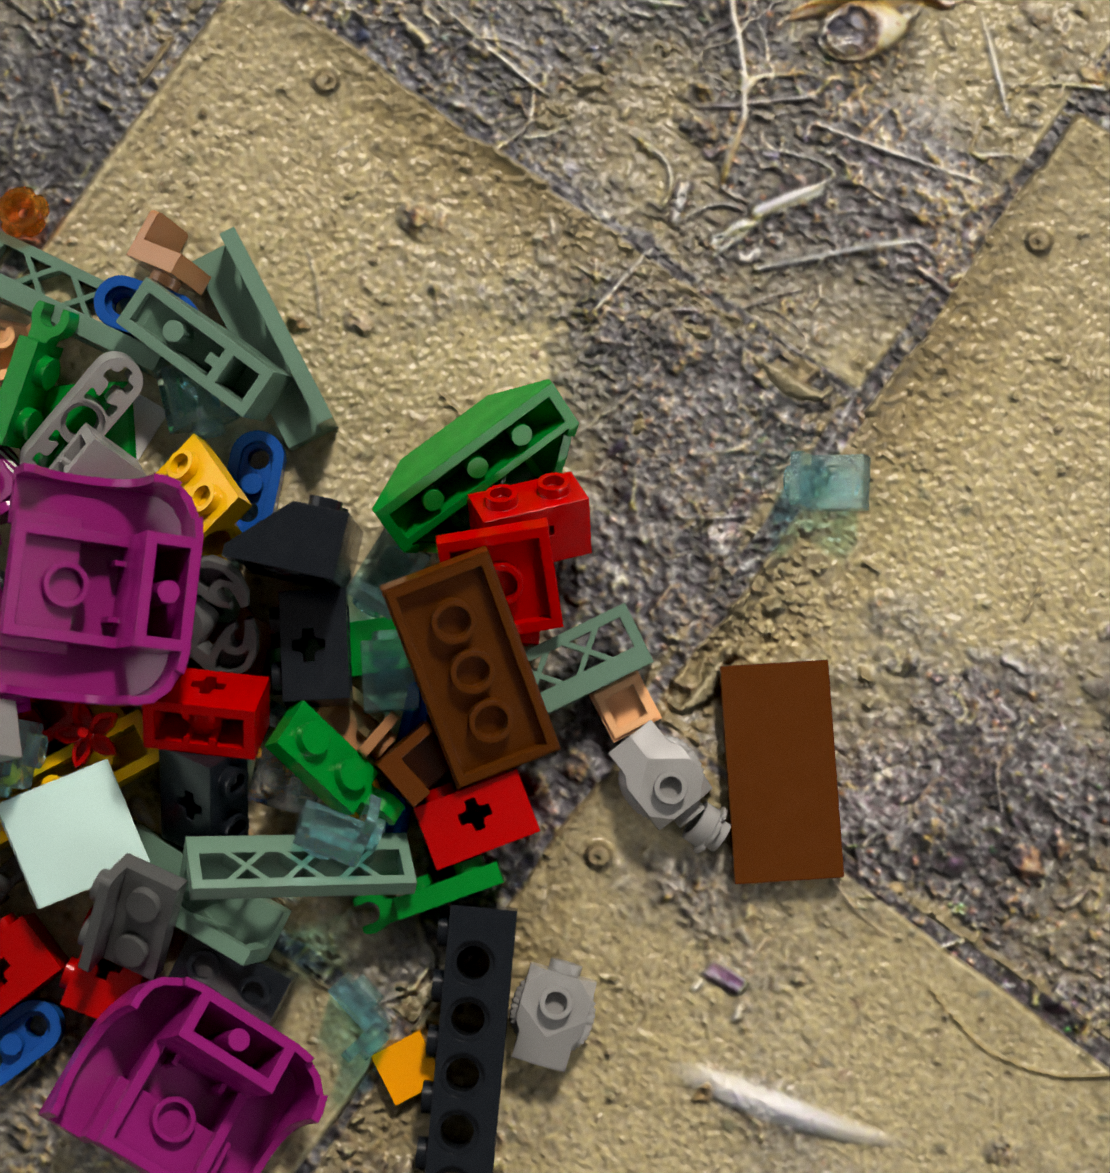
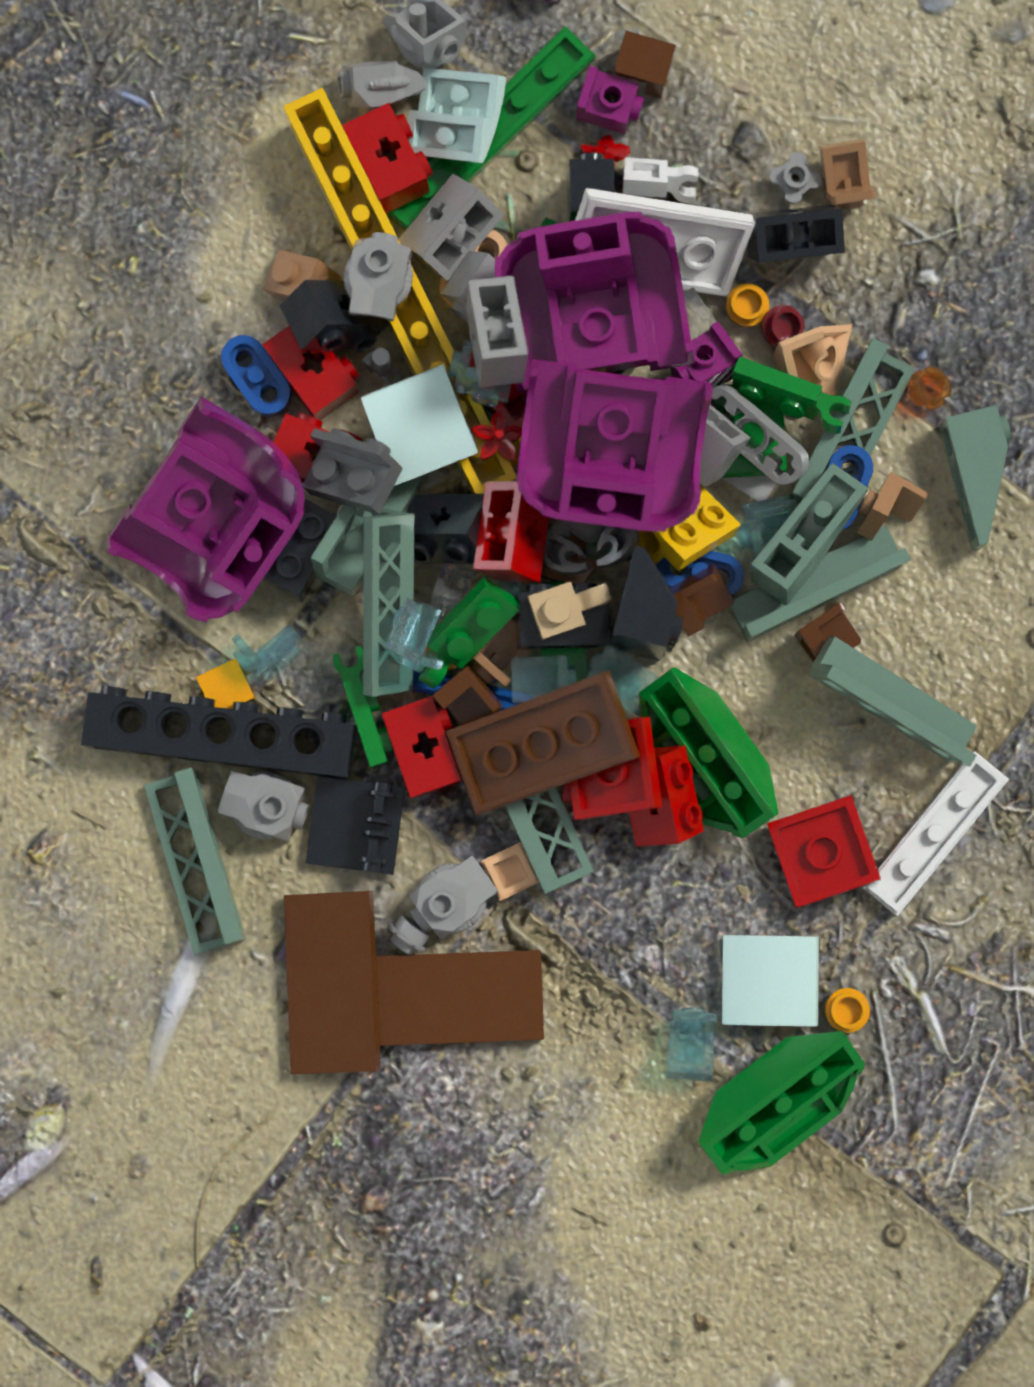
camera: 90 degrees right, 0 degrees up
none -> sand green fence [144,767,246,955]
none -> reddish brown tile [284,891,381,1074]
none -> black hinge [306,776,405,875]
none -> tan plate [527,582,612,640]
none -> reddish brown panel [669,564,734,637]
none -> green wedge [698,1031,866,1175]
none -> light aqua slope [722,935,819,1026]
none -> red plate [767,795,881,909]
none -> reddish brown panel [794,601,861,663]
none -> sand green fence [807,636,977,767]
none -> light orange plate [825,988,870,1033]
none -> white tile [861,751,1009,916]
none -> sand green slope [939,405,1011,551]

